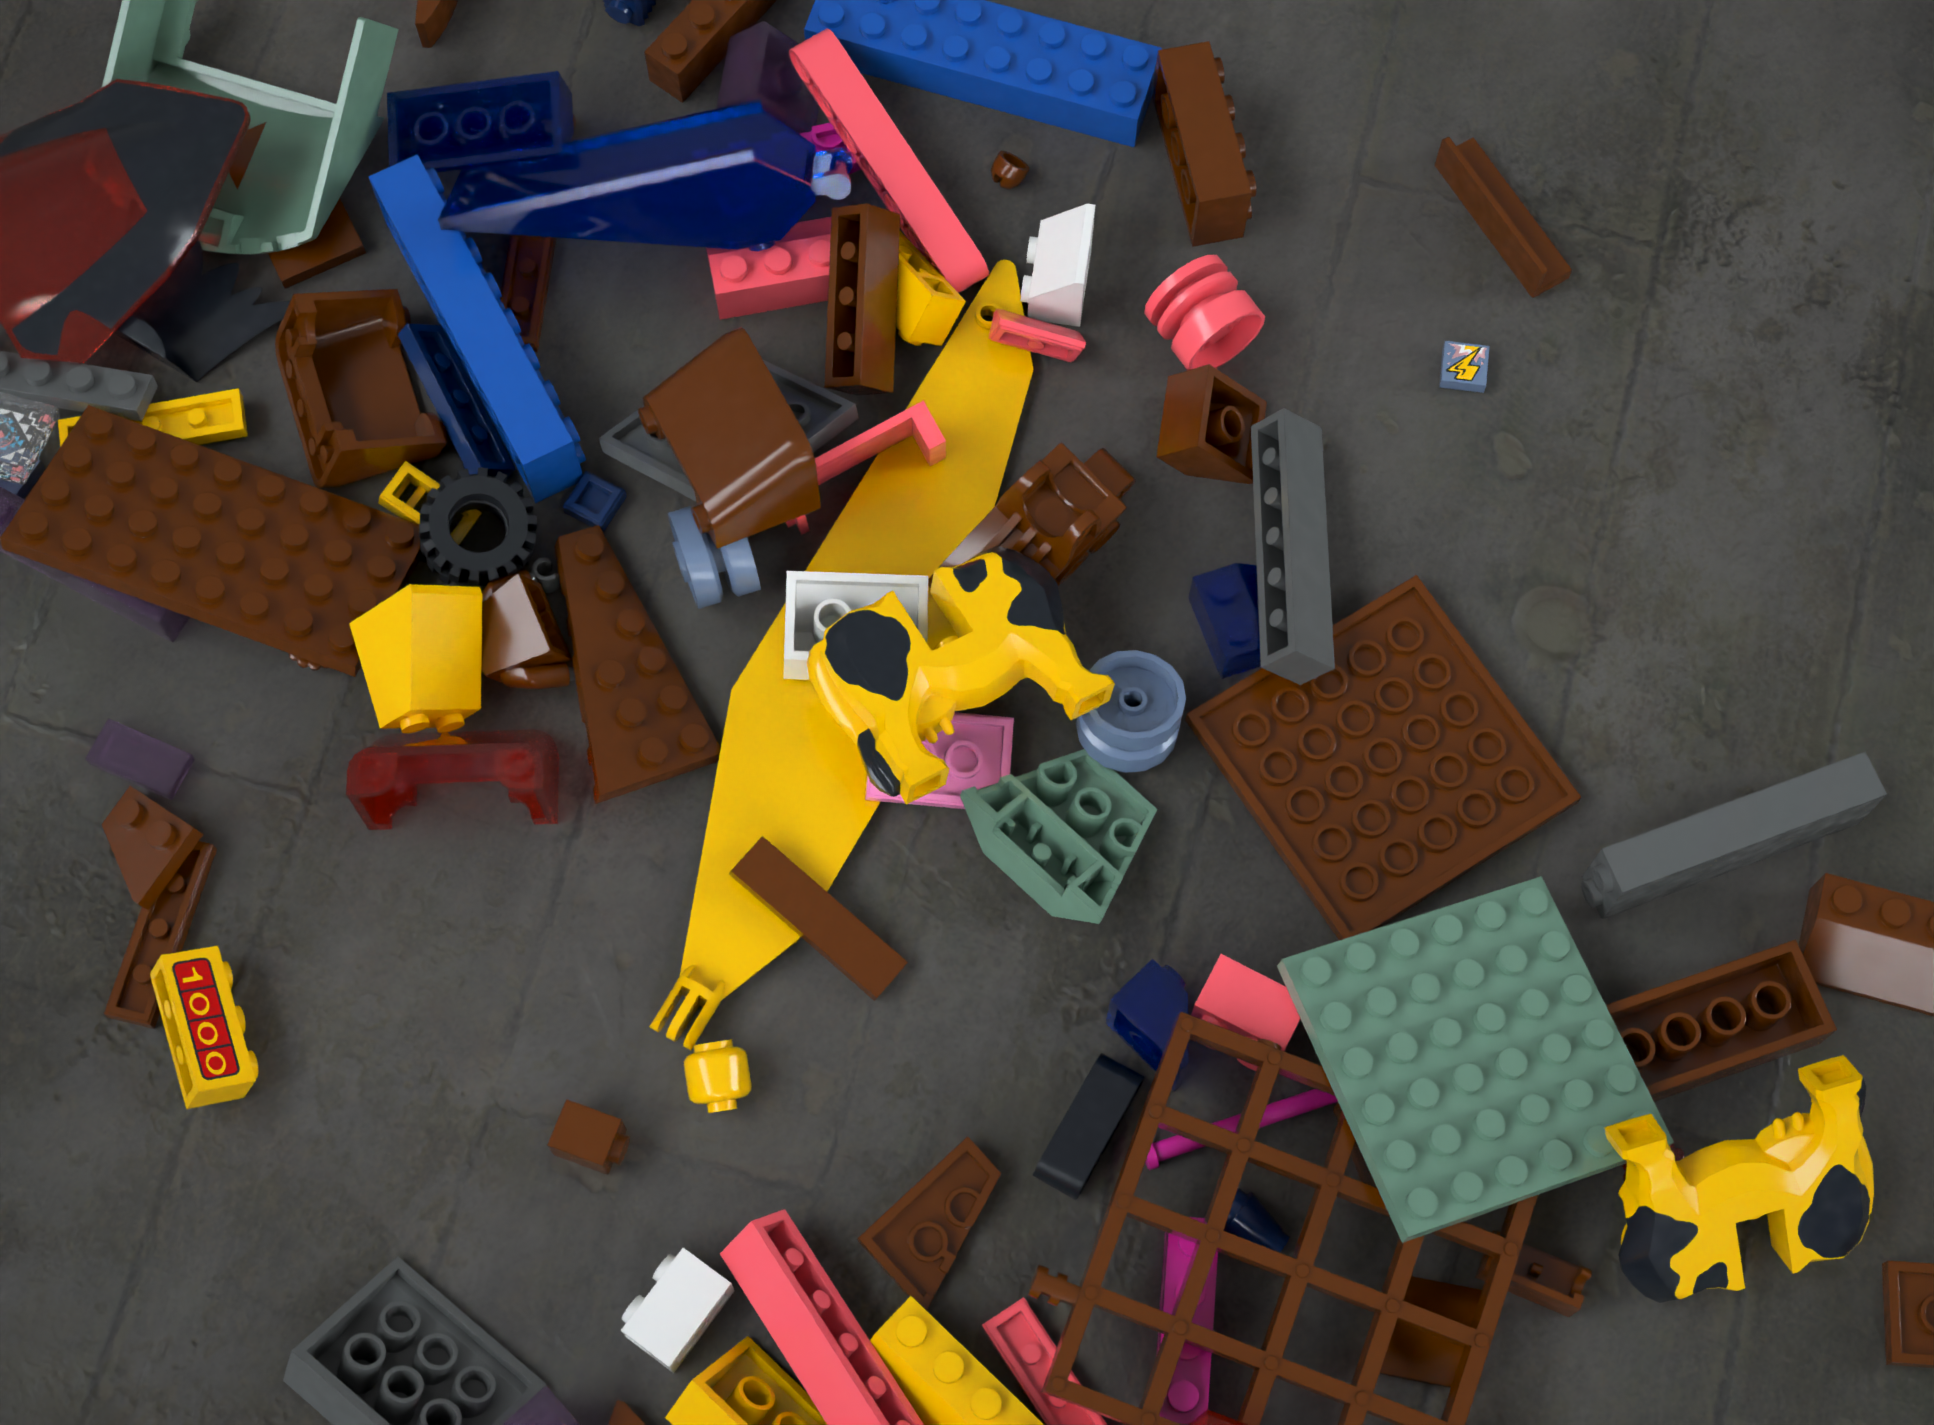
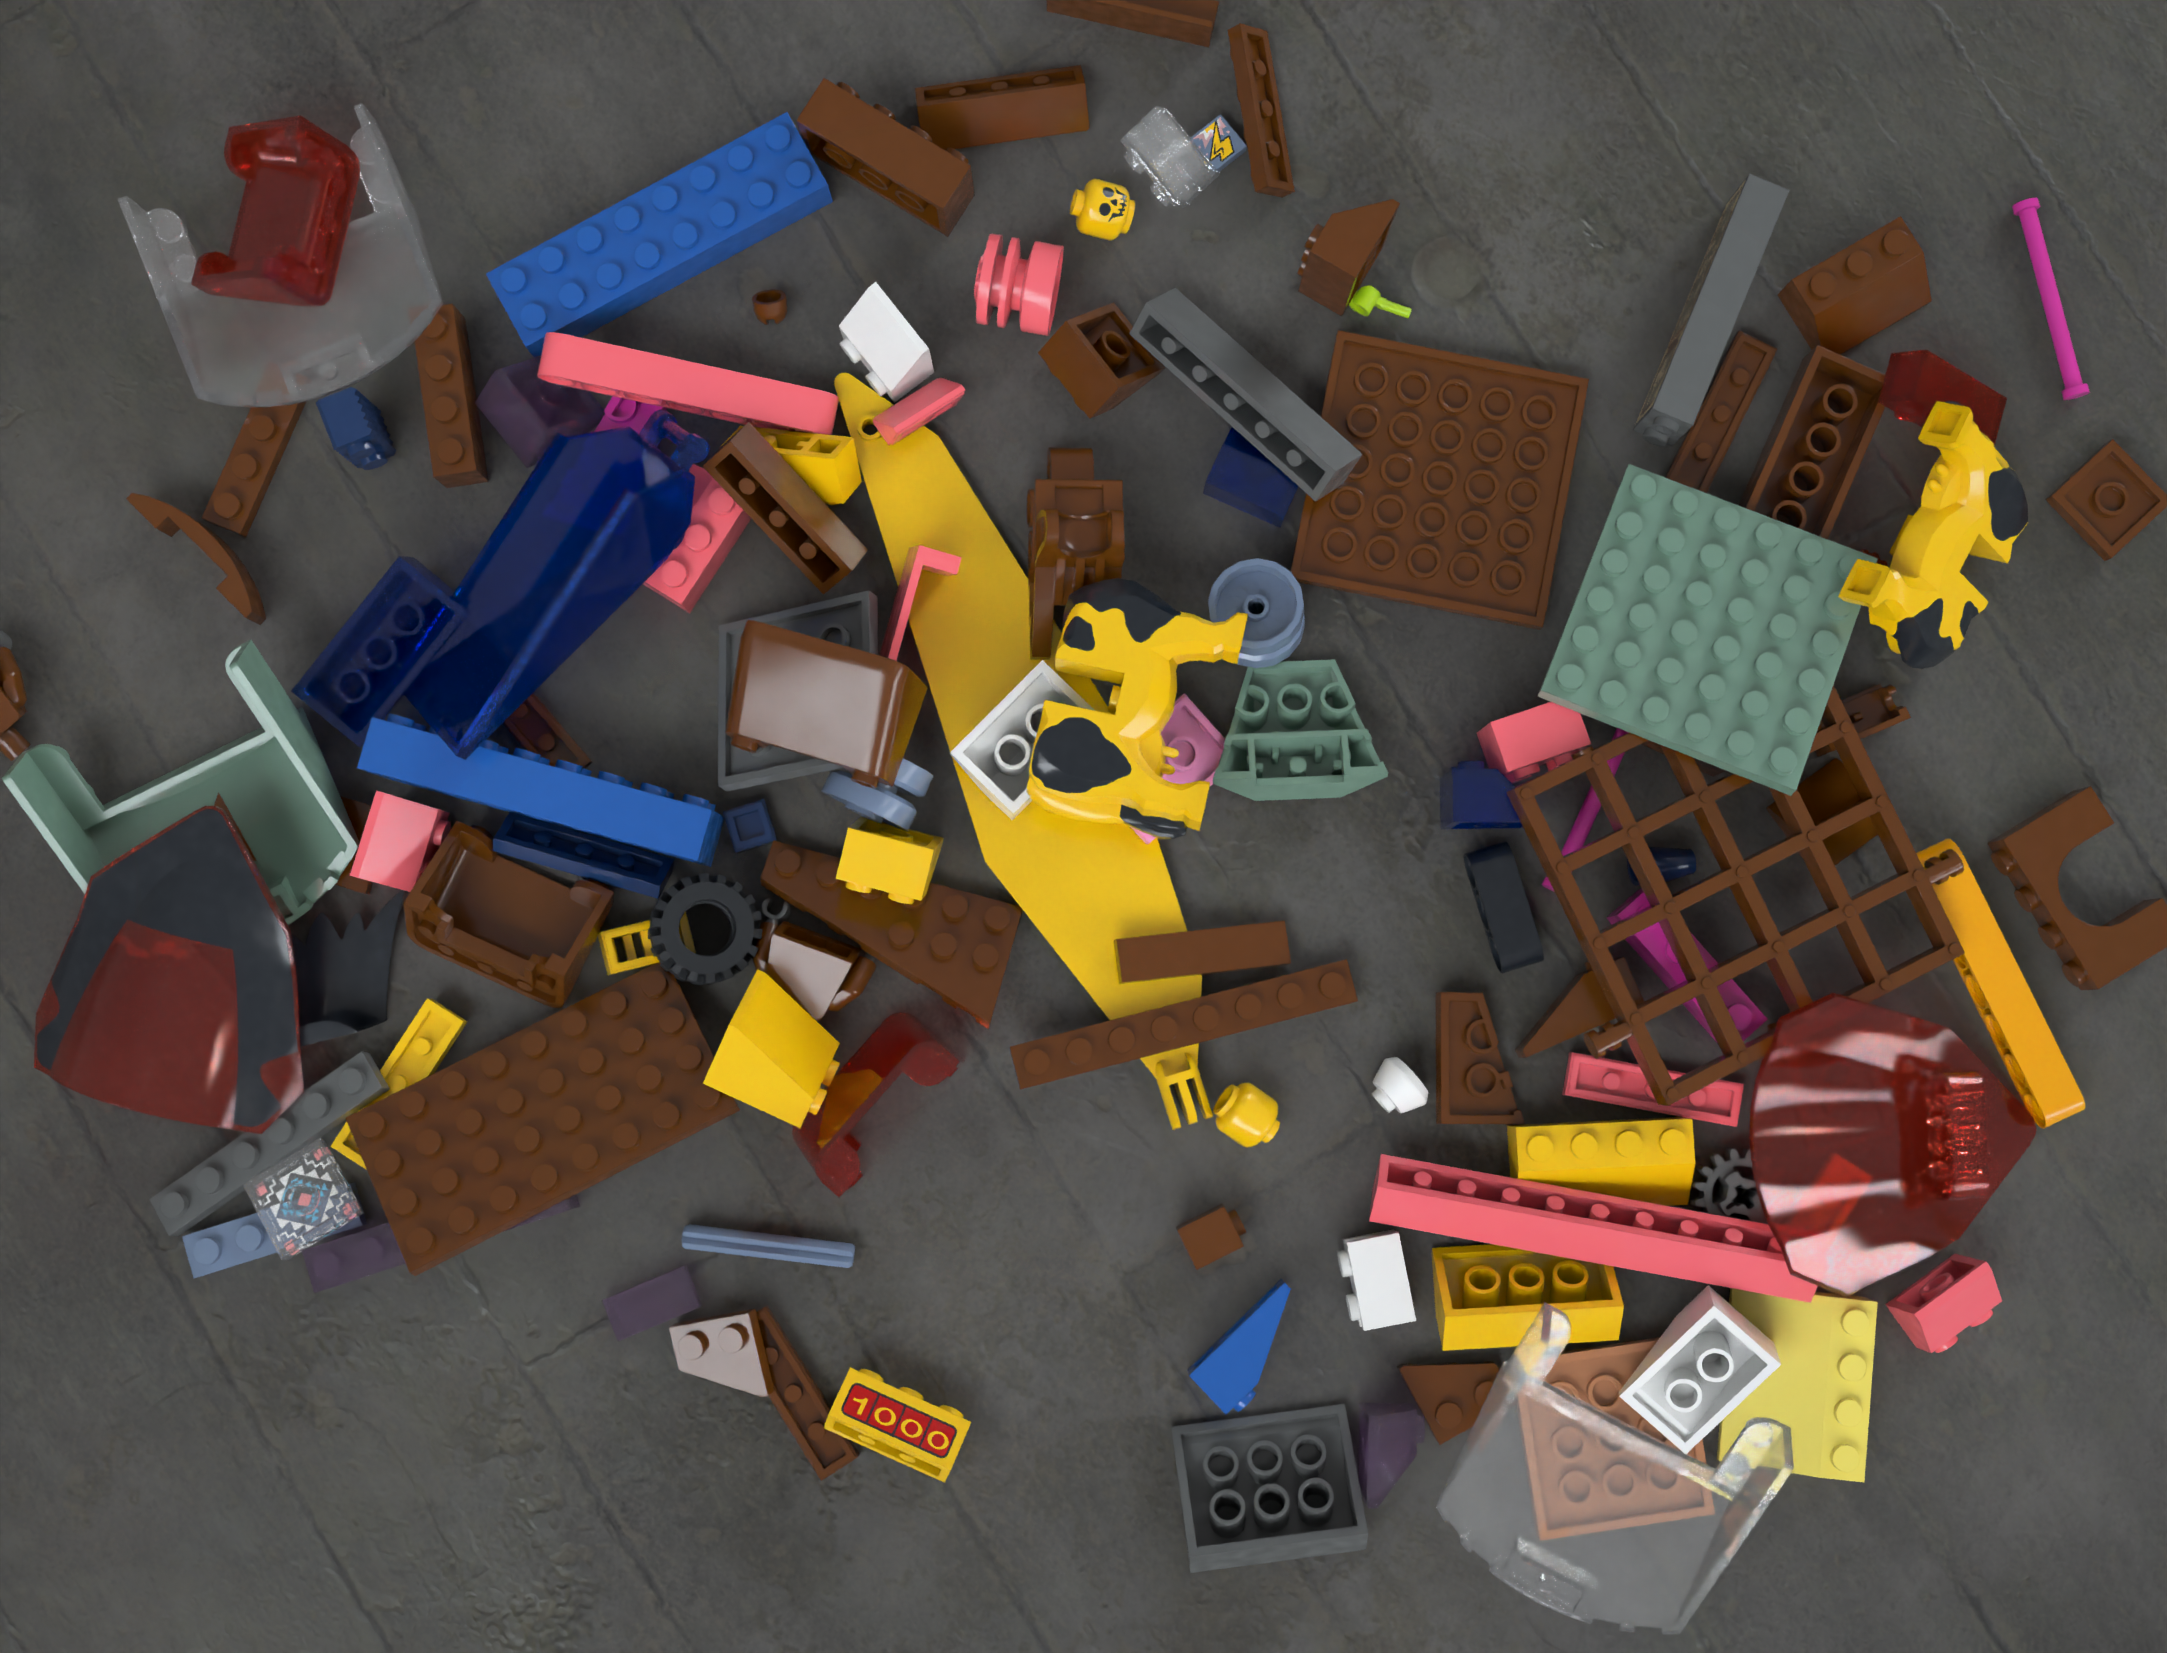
camera: 45 degrees left, 15 degrees up
none -> coral slope [350,790,451,892]
none -> sand blue axle [681,1224,855,1268]
none -> yellow slope [836,817,944,904]
none -> reddish brown panel [915,65,1090,150]
none -> reddish brown plate [1009,959,1358,1090]
none -> yellow head [1070,179,1135,241]
none -> clear brick [1121,106,1220,208]
none -> blue slope [1187,1279,1291,1414]
none -> reddish brown plate [1228,23,1295,198]
none -> reddish brown slope [1297,199,1400,316]
none -> lime hand [1349,285,1412,319]
none -> white cone [1372,1057,1428,1114]
none -> reddish brown slope [1515,957,1644,1058]
none -> reddish brown tile [1665,330,1777,493]
none -> clear red brick [1878,350,2007,447]

